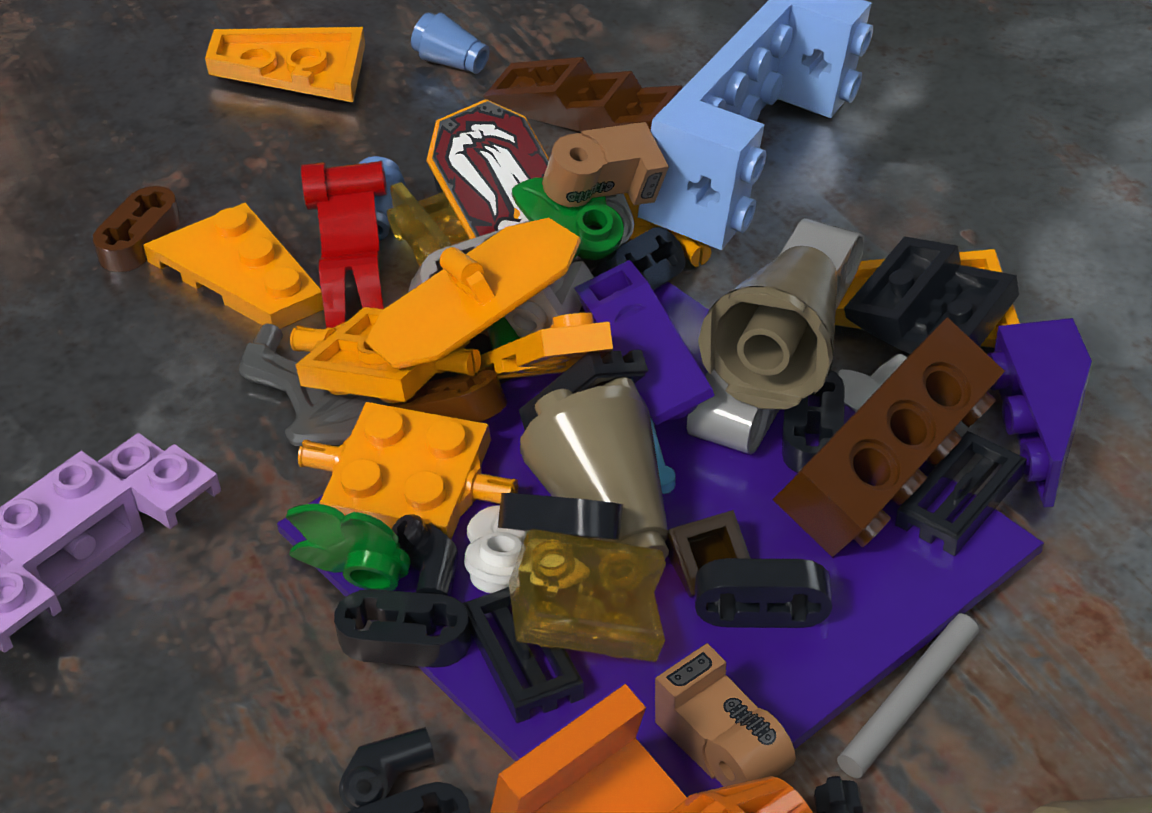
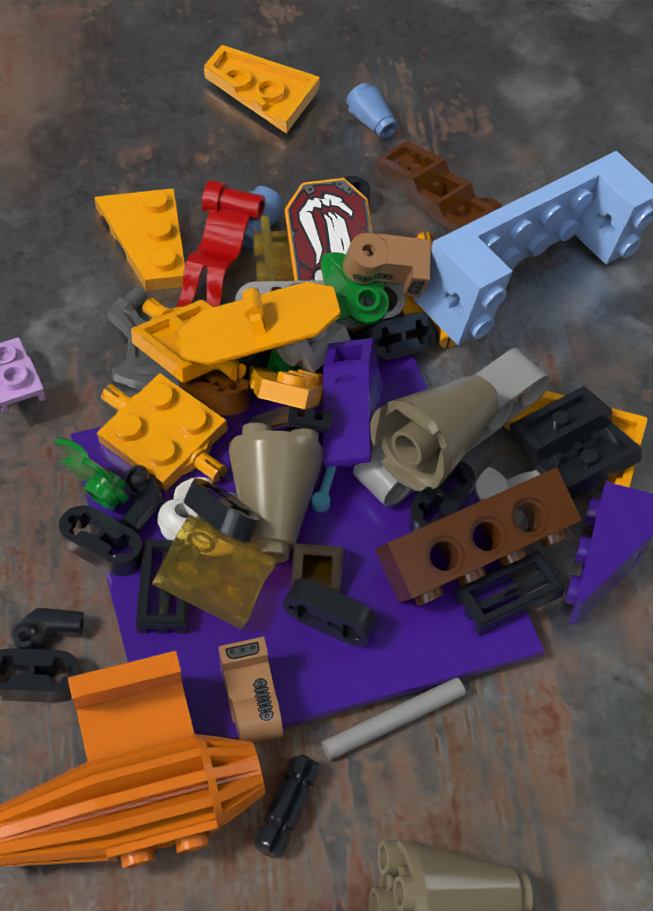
camera: 20 degrees right, 10 degrees up
reddish brown beam [93,186,180,272] -> none

